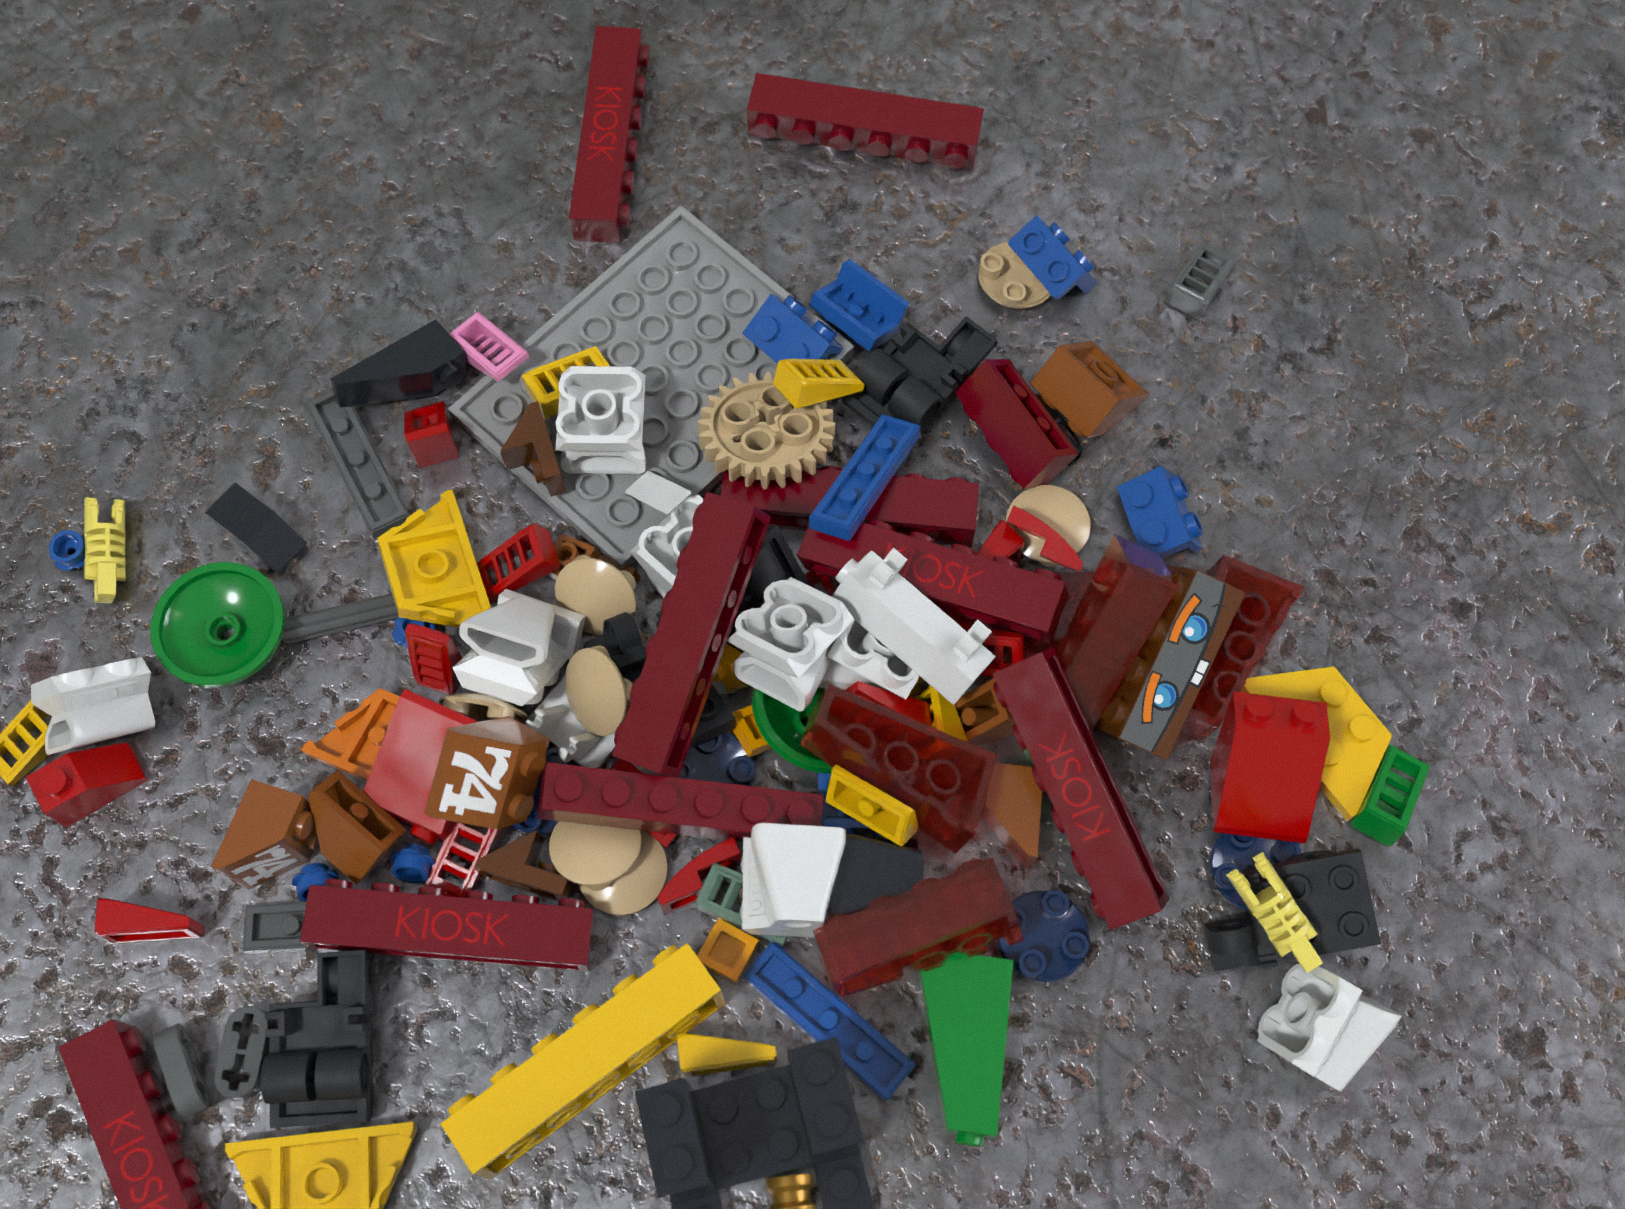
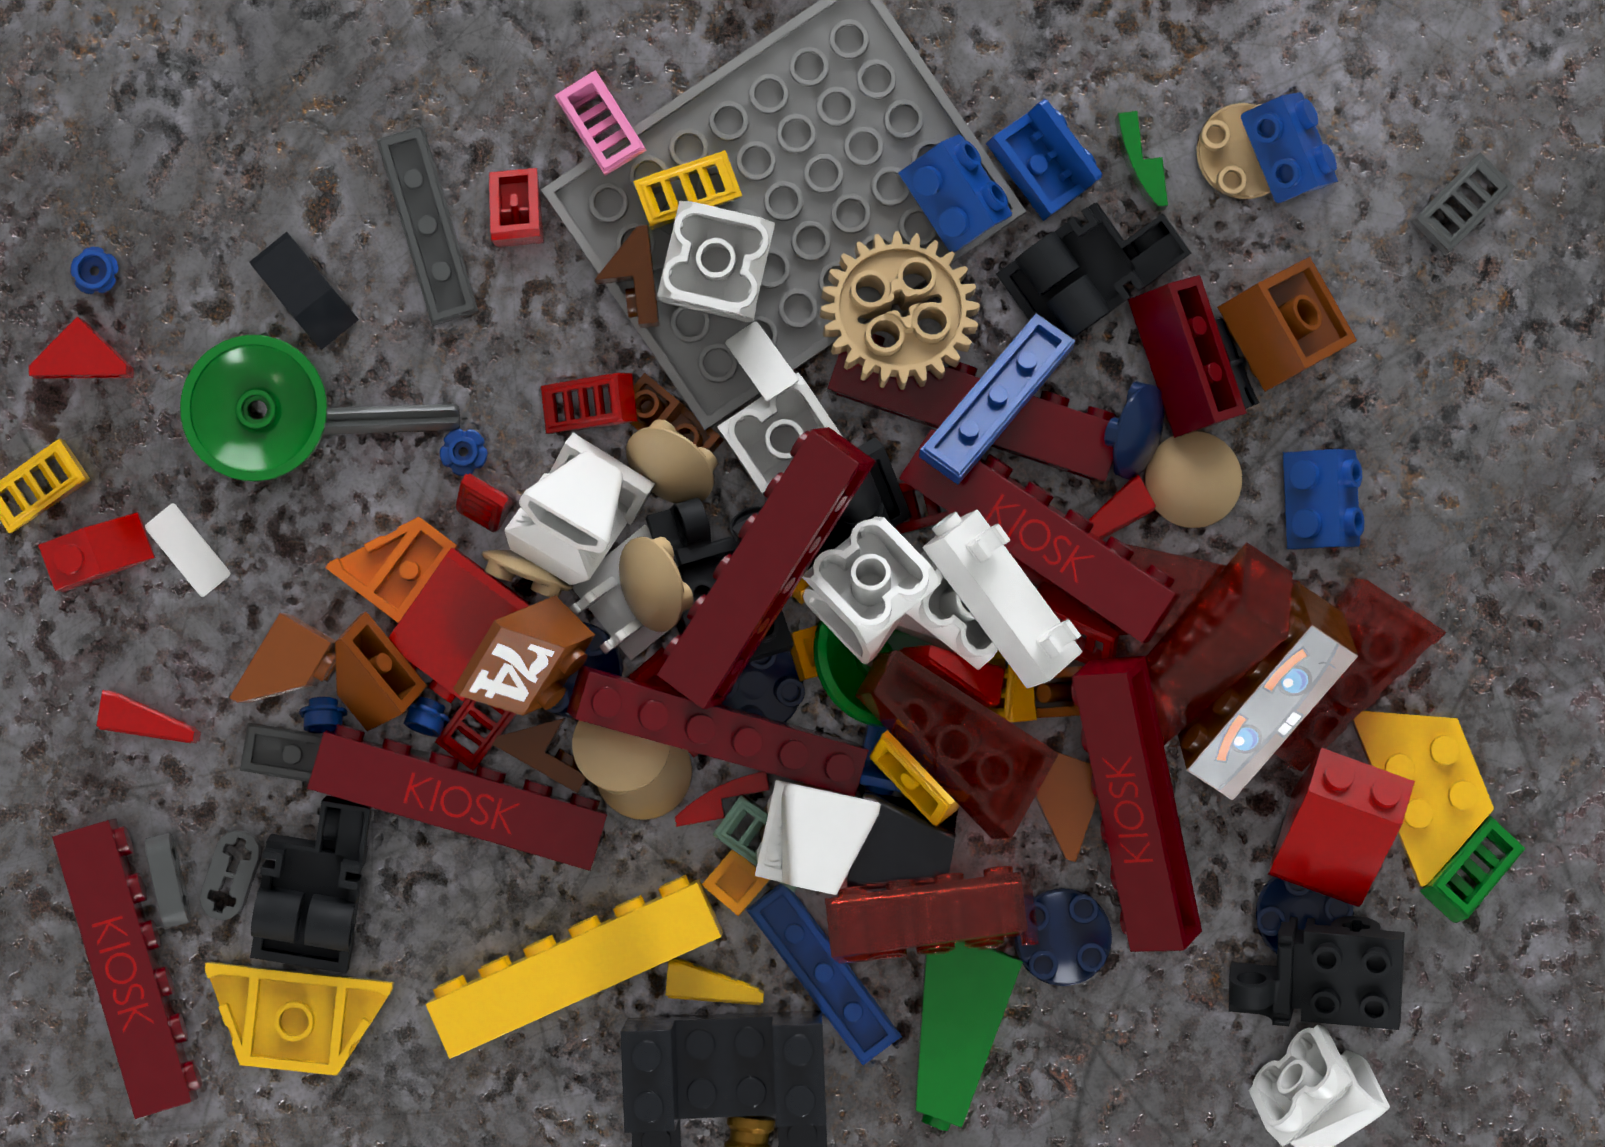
camera: 15 degrees right, 20 degrees up
white piece [31,657,155,755] -> none
light yellow hinge [84,497,126,604] -> none
black slope [330,319,467,408] -> none
yellow wing [378,489,491,627] -> none
yellow slope [773,359,865,409] -> none
red slope [1006,505,1084,573] -> none
light yellow hinge [1226,852,1323,973] -> none
none -> red slope [29,317,134,379]
none -> white sticker [145,503,231,597]
none -> dark blue dish [1104,381,1164,480]
none -> green slope [1115,111,1168,212]

